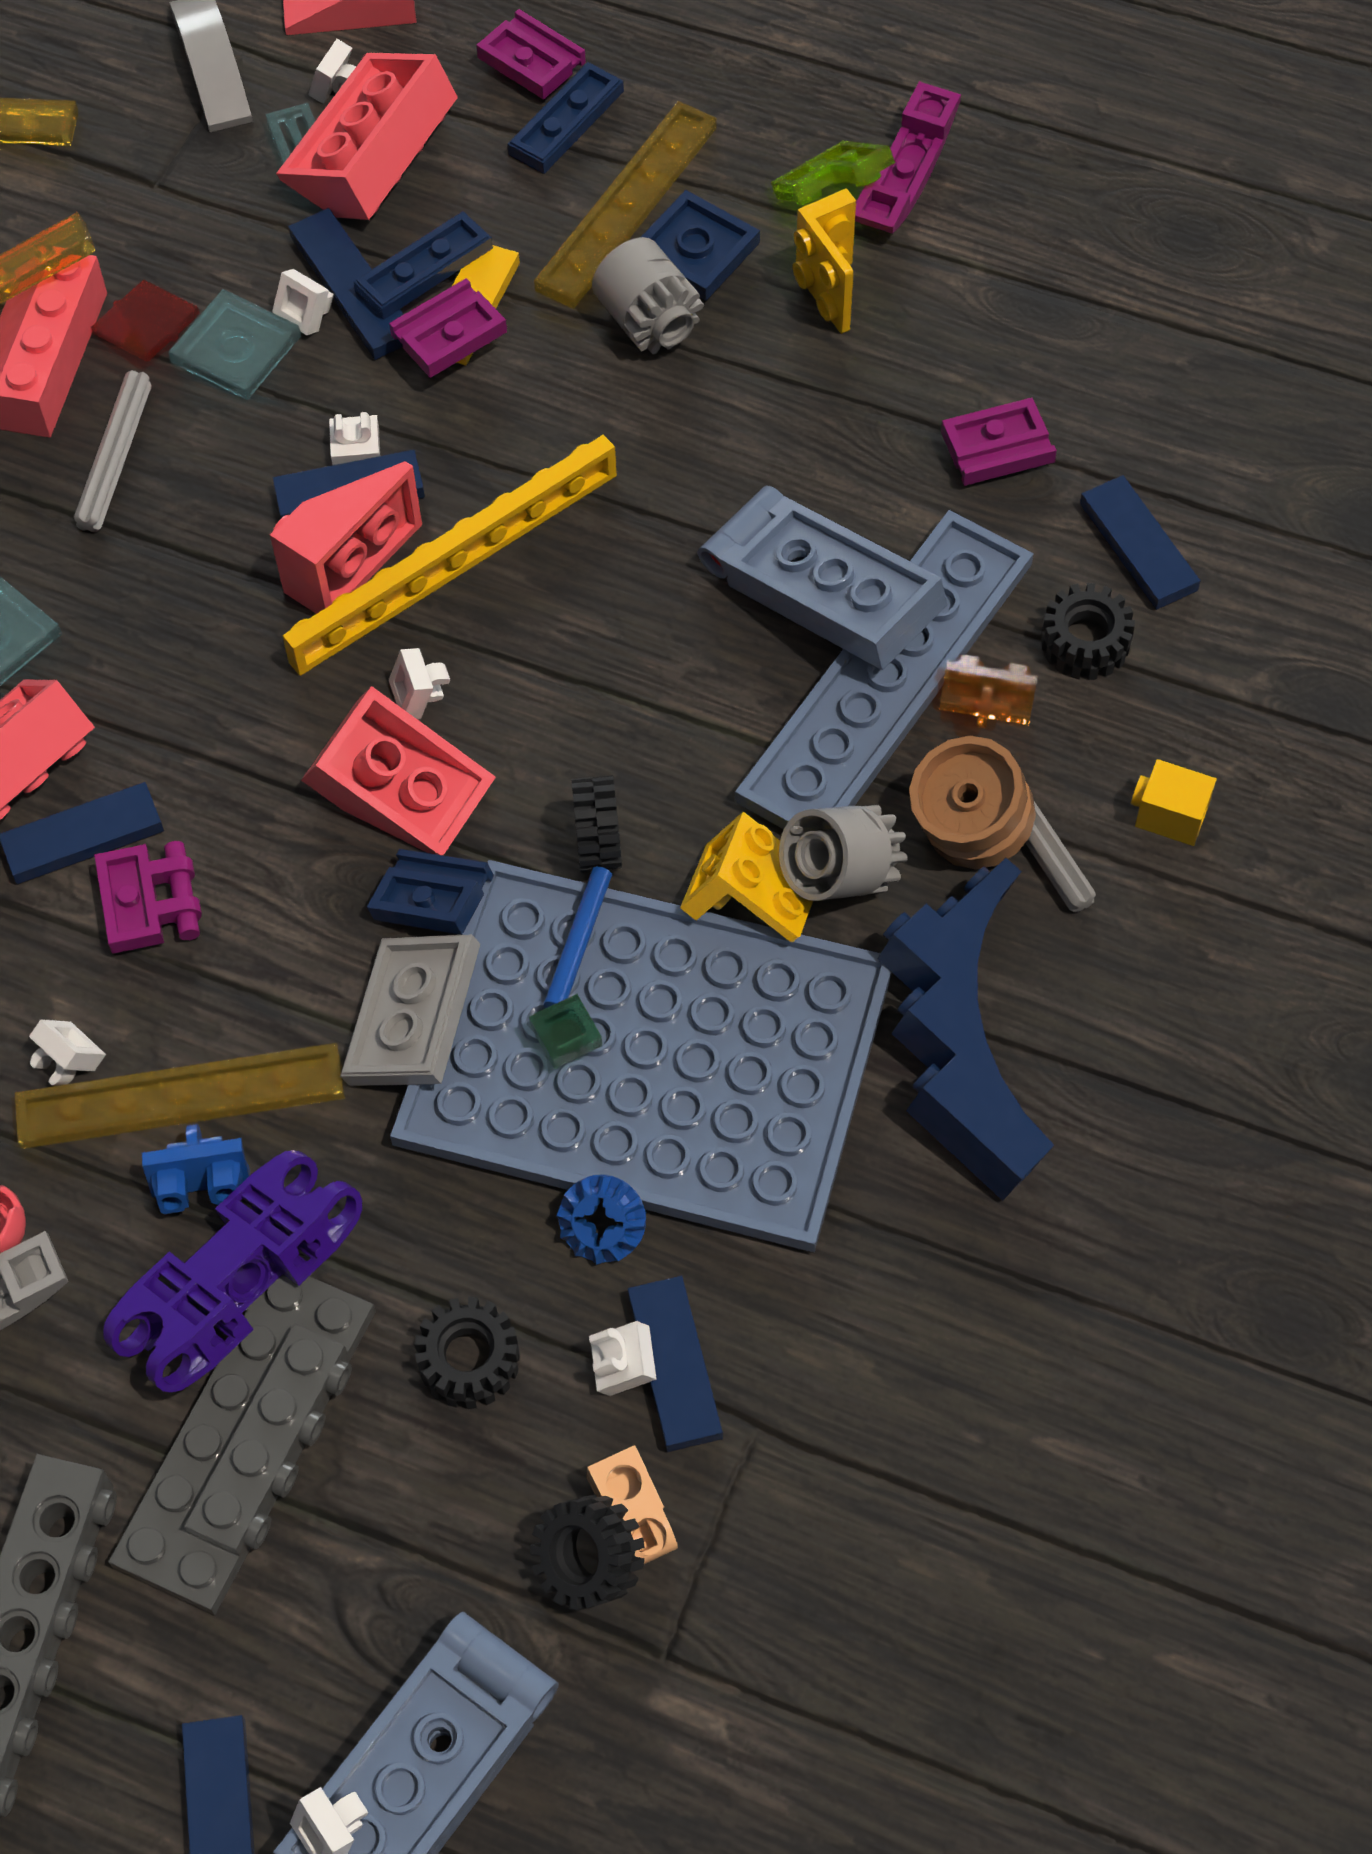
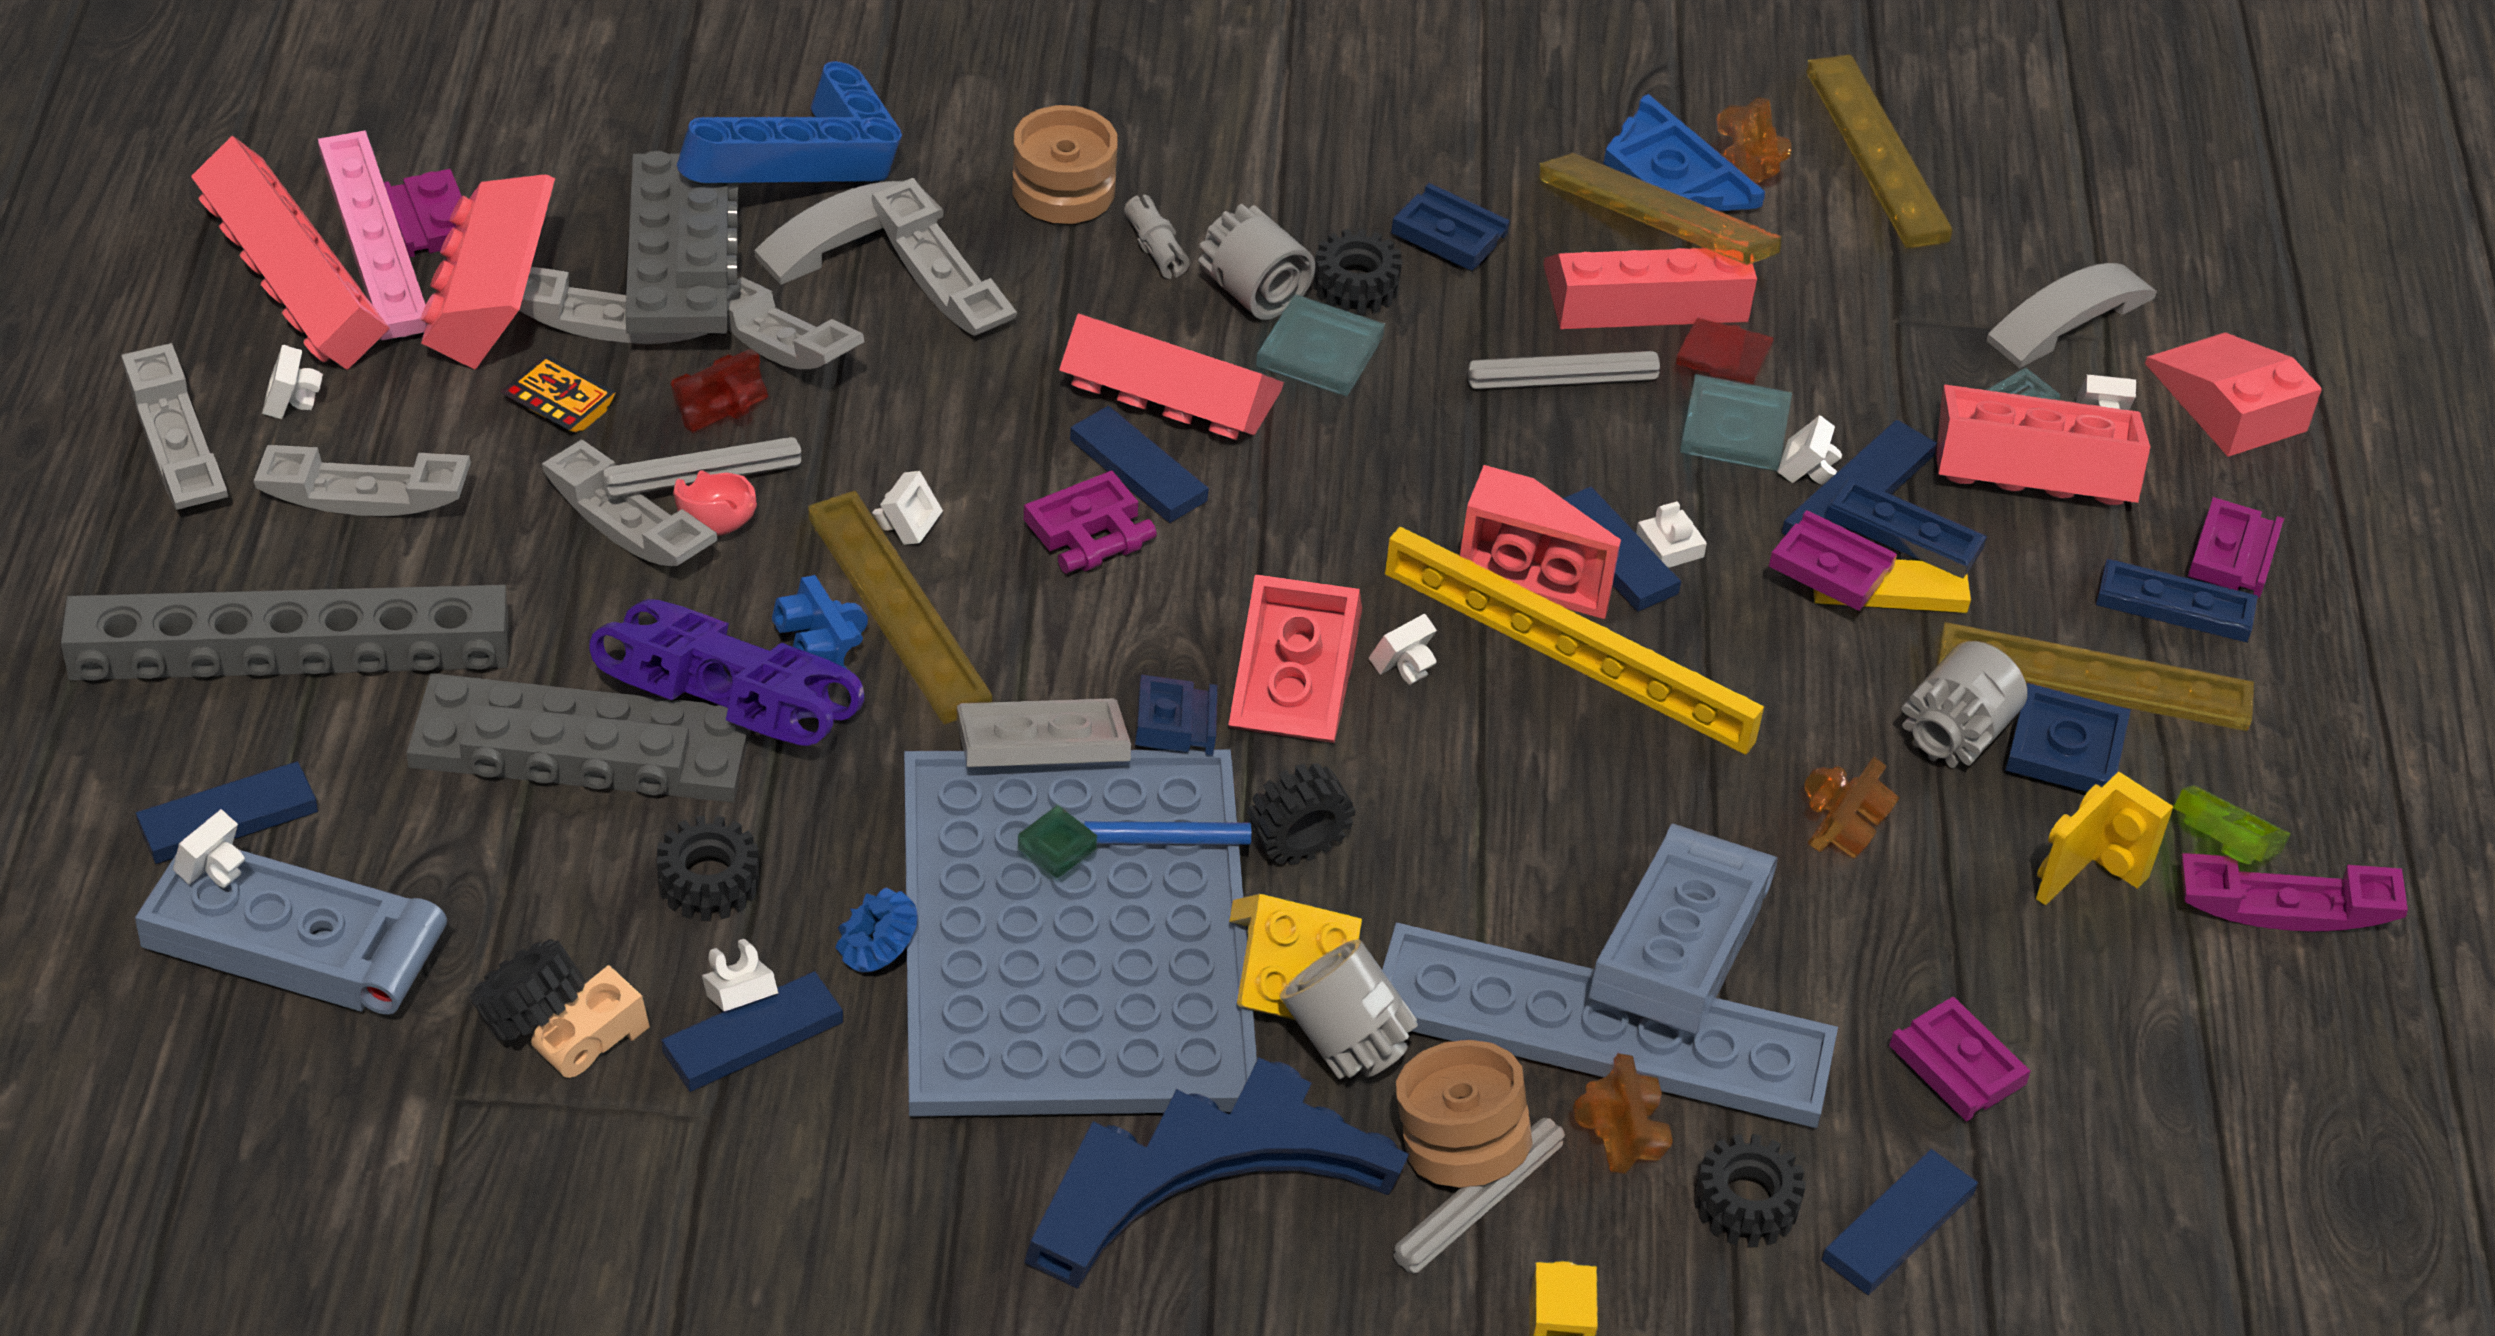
camera: 65 degrees right, 15 degrees down
none -> clear orange hips [1804,757,1900,858]

